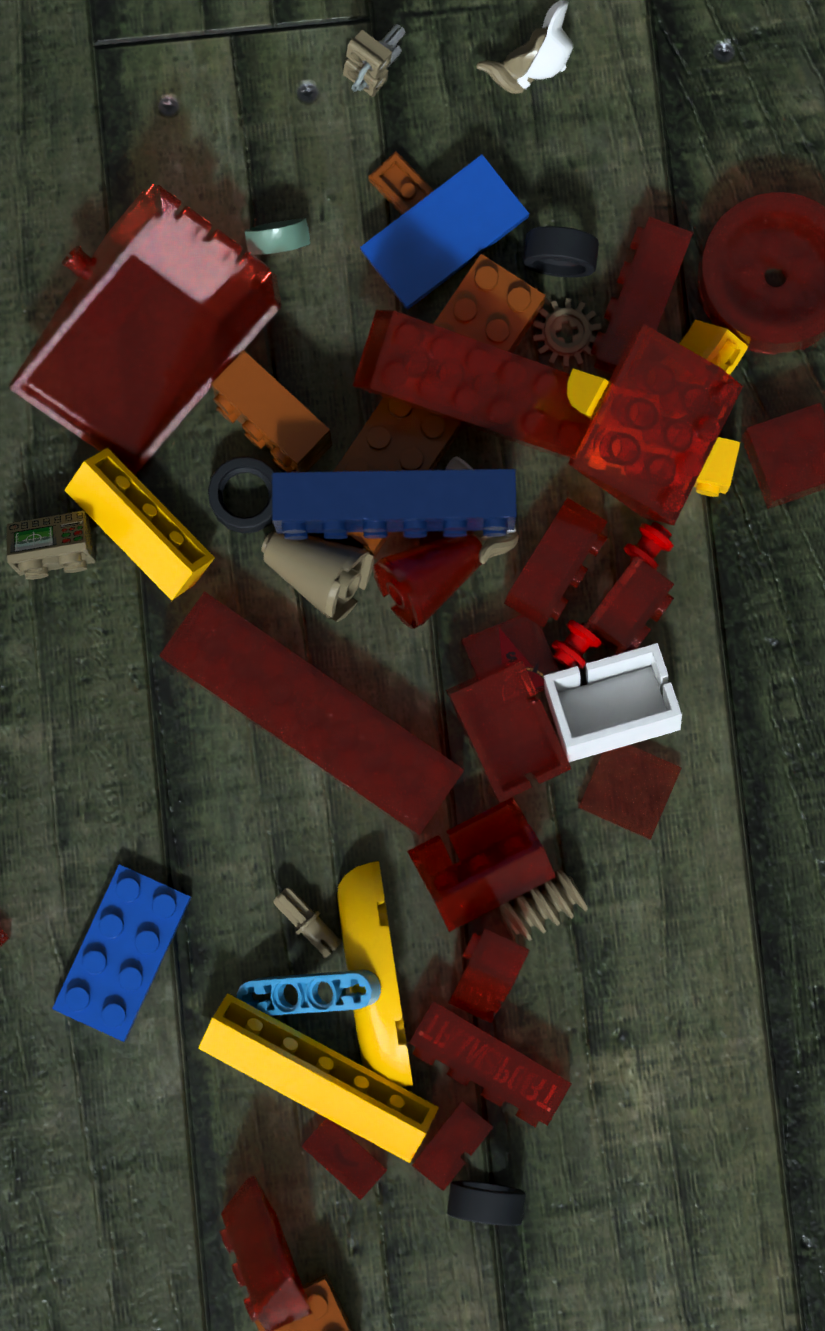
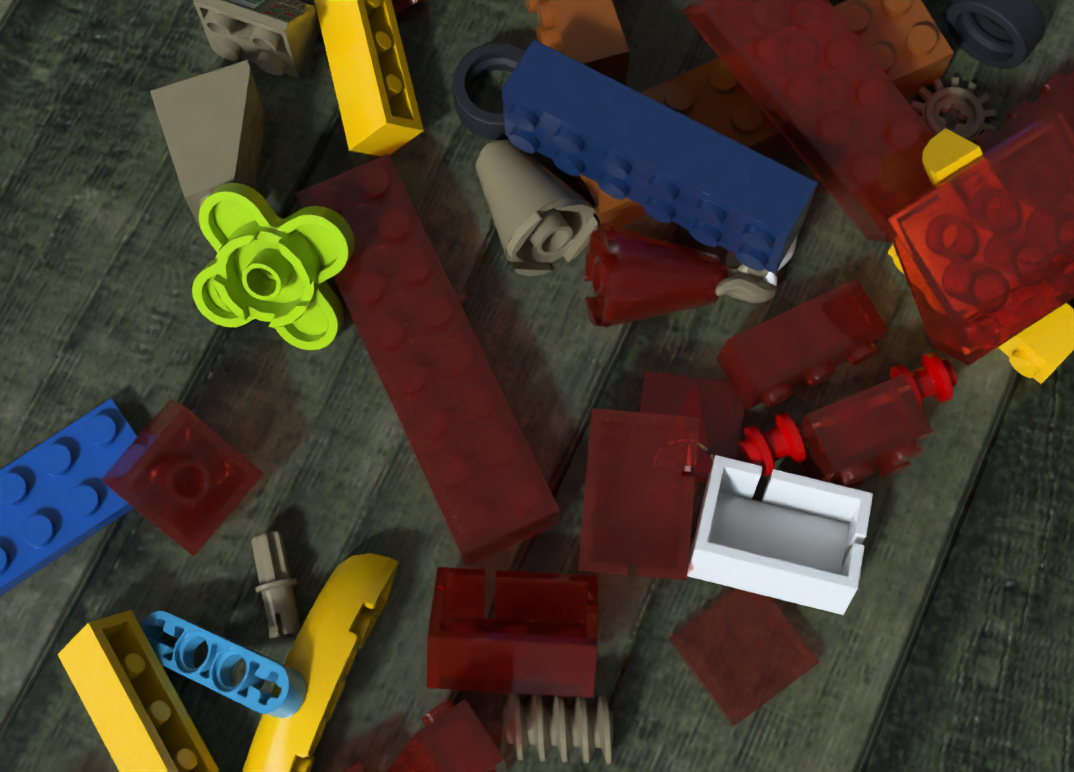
camera: 30 degrees right, 10 degrees down
none -> clear red brick [101,399,264,556]
none -> dark tan slope [150,60,266,236]
none -> lime plant [192,183,355,350]

